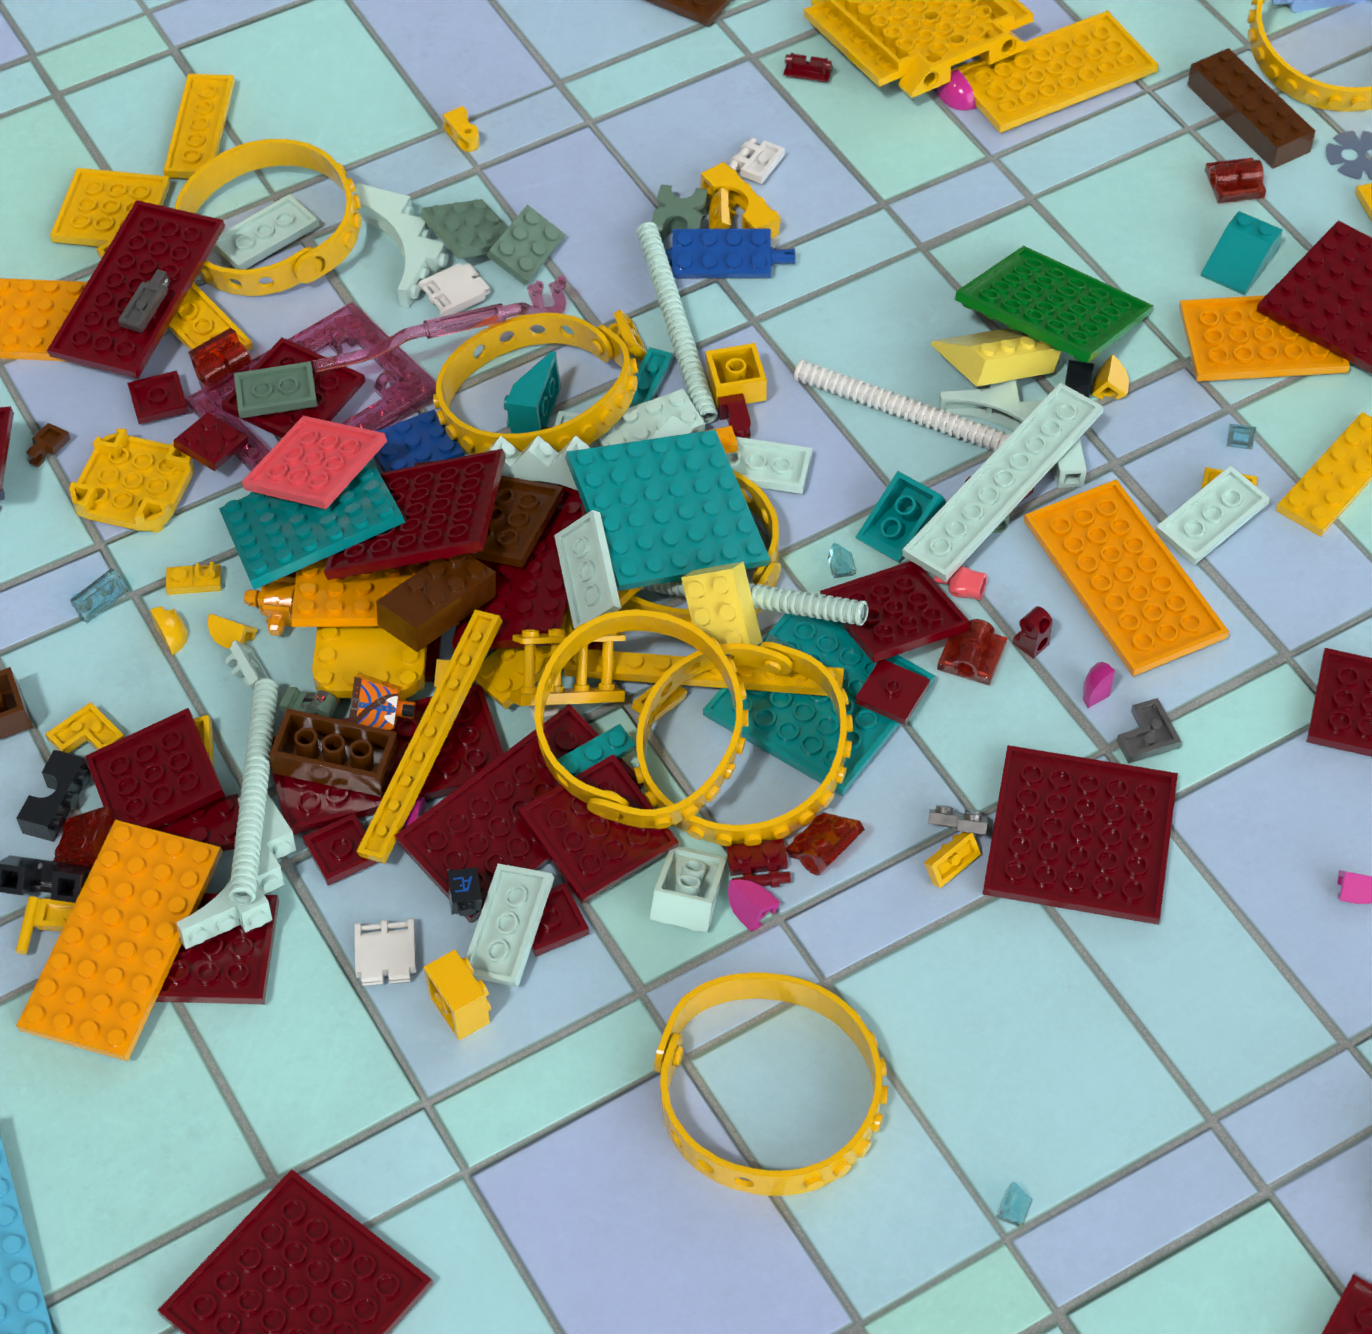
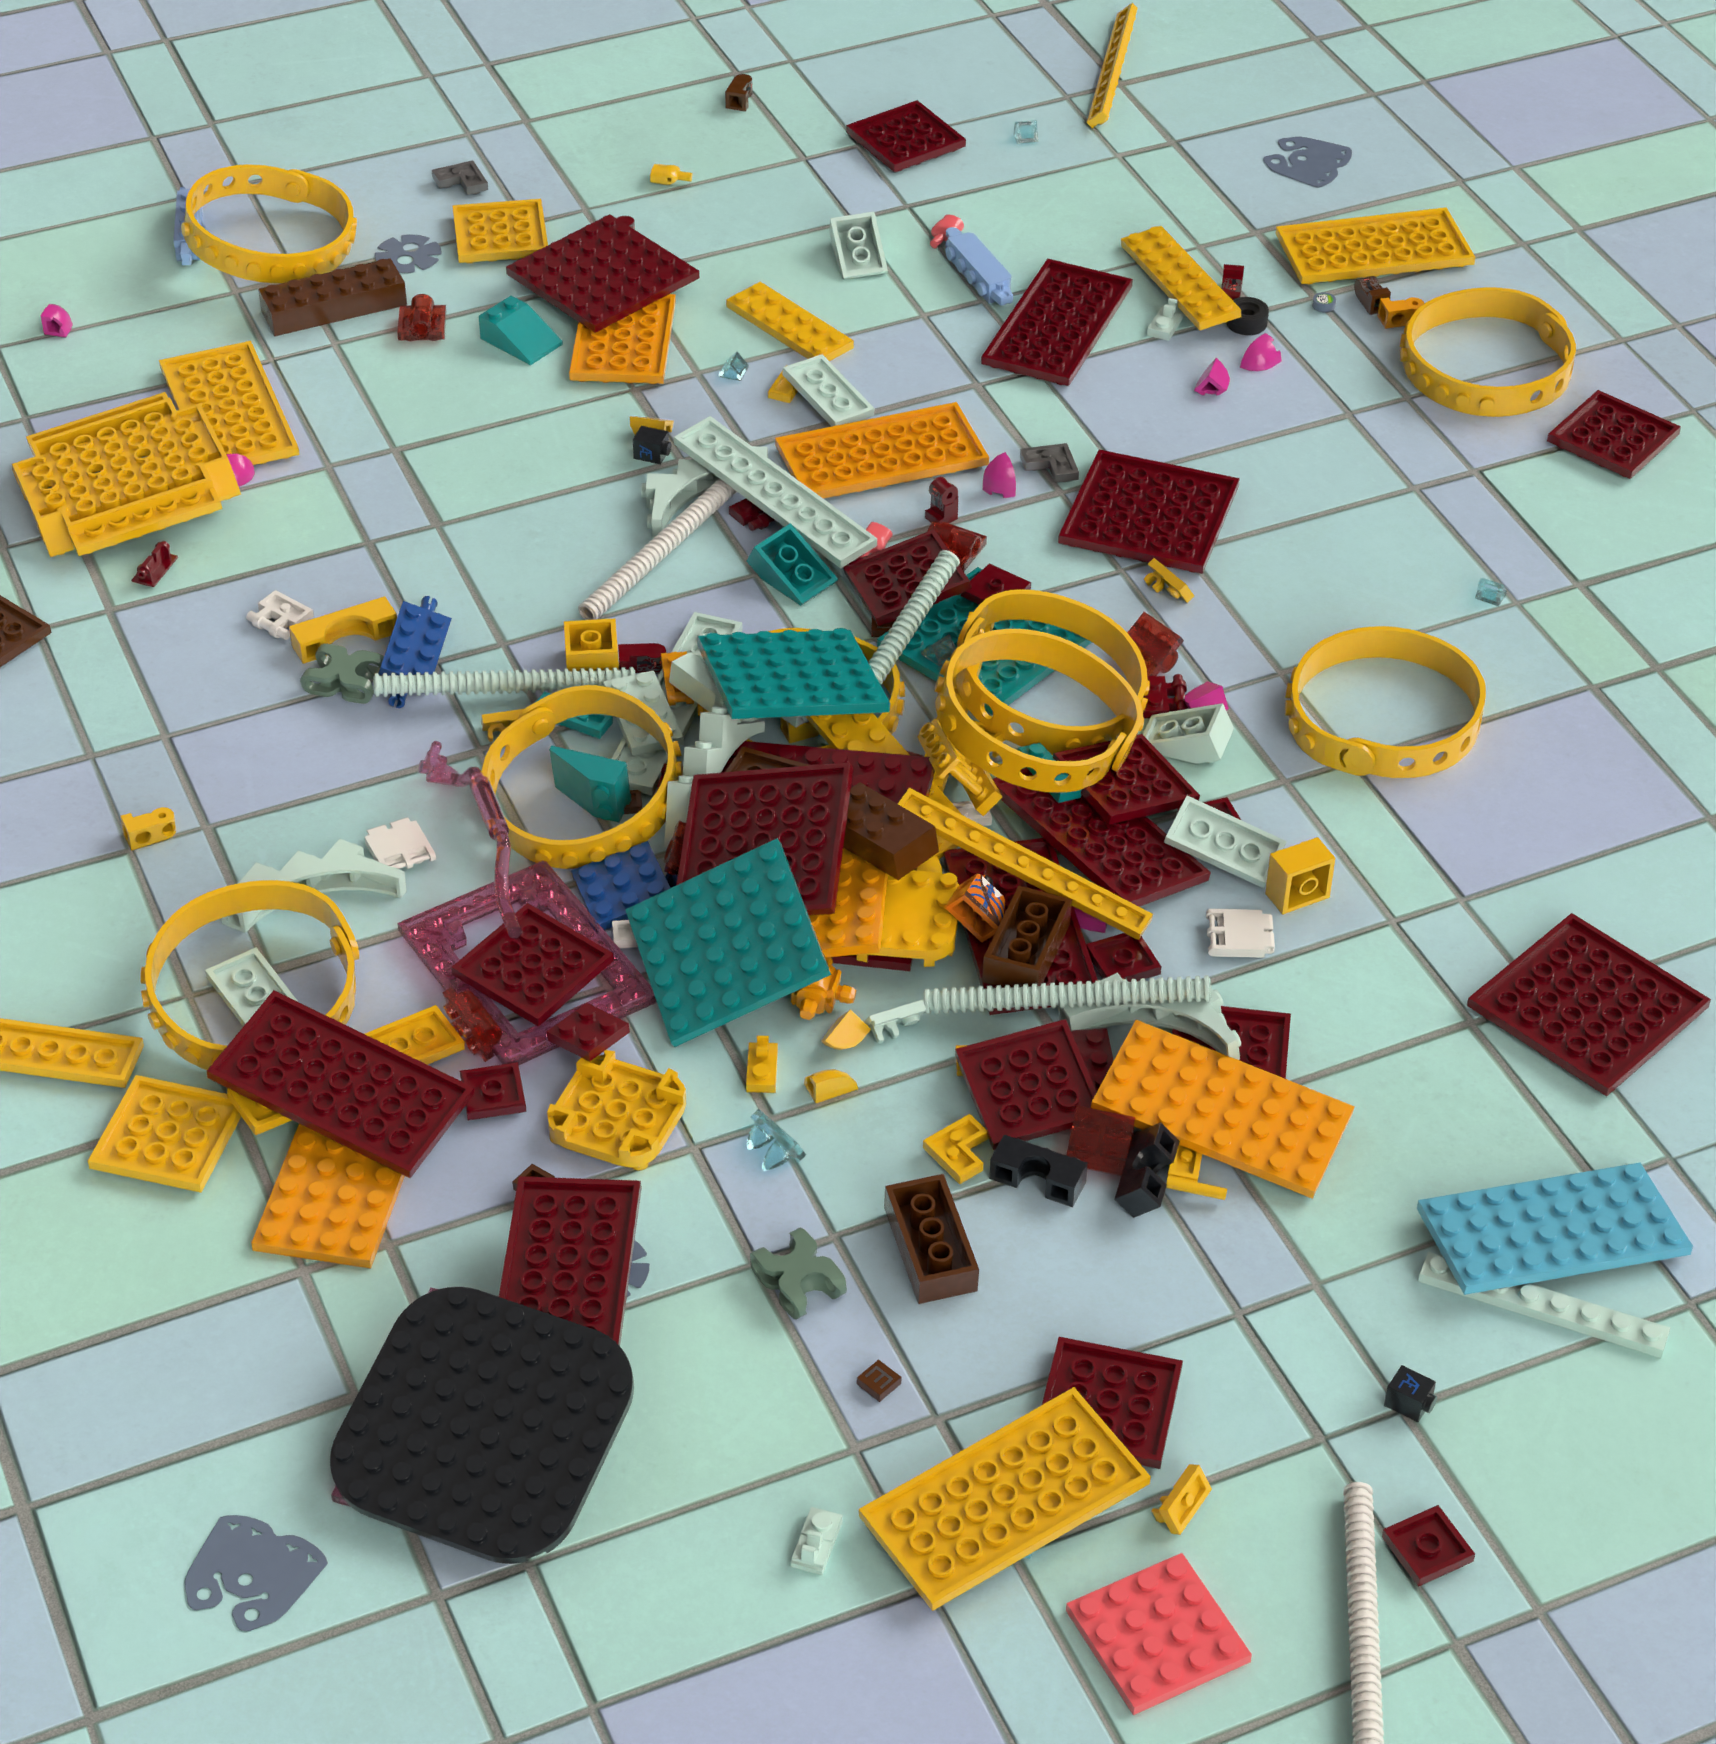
camera: 85 degrees left, 10 degrees down
flat silver hinge [118,269,170,333] -> none
sand green plate [234,361,317,418] -> none
coral plate [241,416,387,509] -> none
sand green leg [279,687,338,718] -> none
sand green plate [420,199,508,259] -> none
black brick [447,867,482,916] -> none
sand green plate [486,204,566,286] -> none
light aqua plate [554,510,621,629] -> none
light yellow brick [681,561,762,646] -> none
yellow plate [709,187,736,229] -> none
clear light blue slope [828,543,857,578] -> none
flat silver plate [928,805,987,835] -> none
light yellow slope [931,328,1061,387] -> none
green plate [954,246,1153,363] -> none

